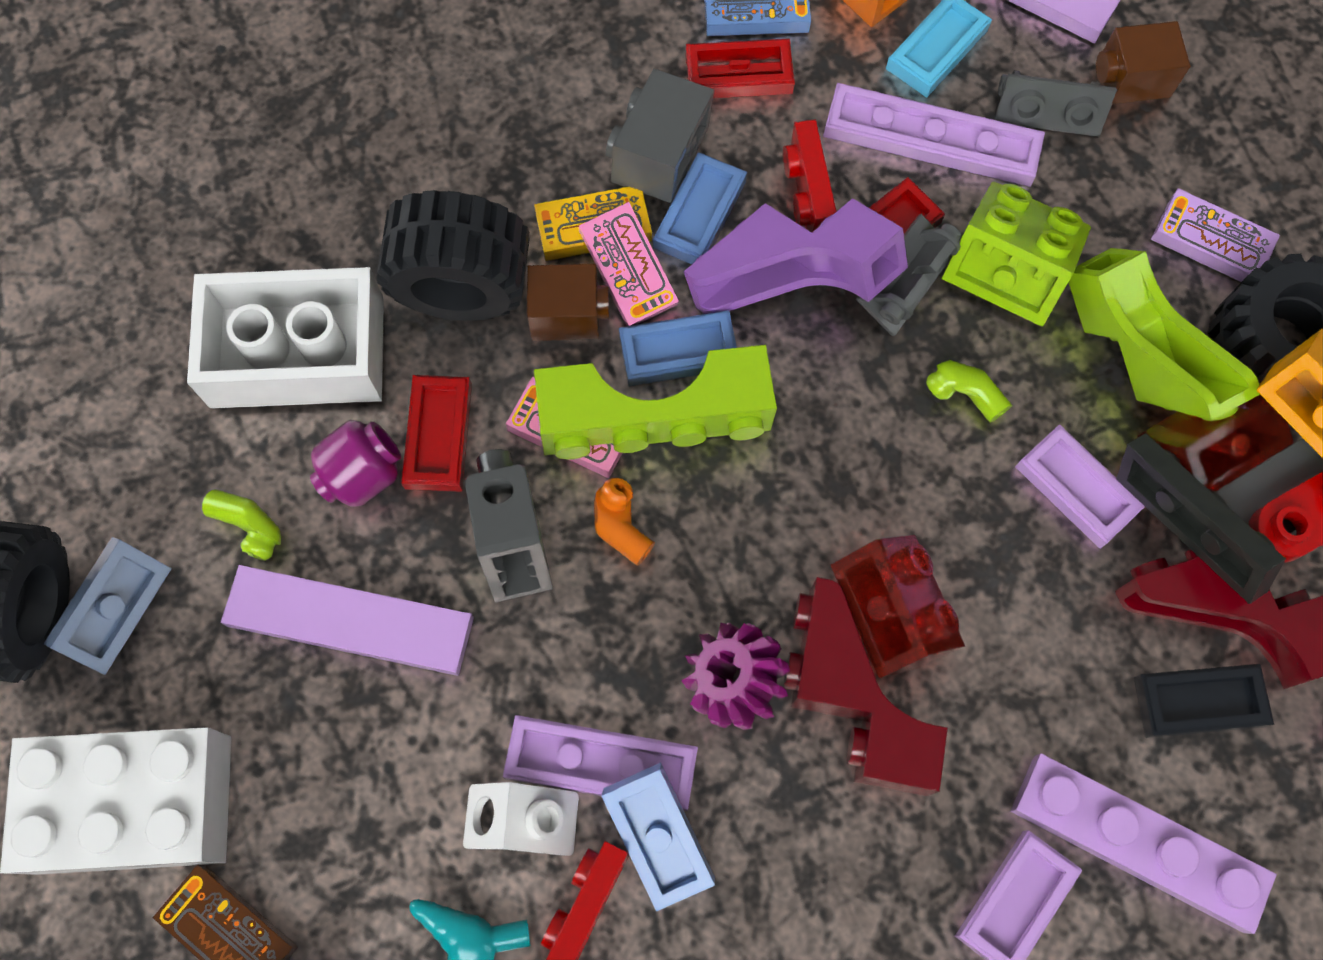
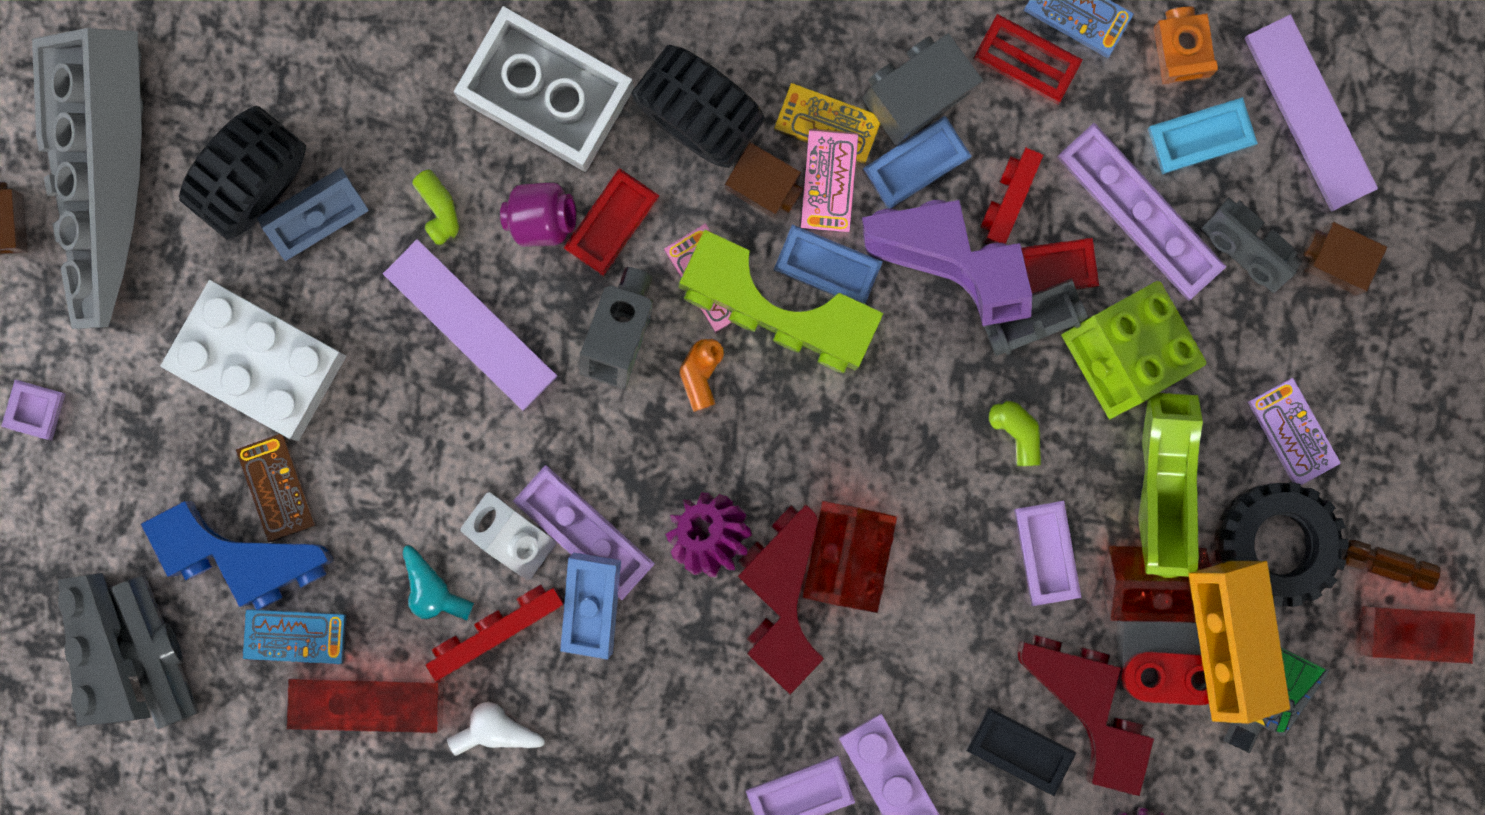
camera: 30 degrees right, 15 degrees up
pearl dark grey plate [1116,433,1286,604] -> none

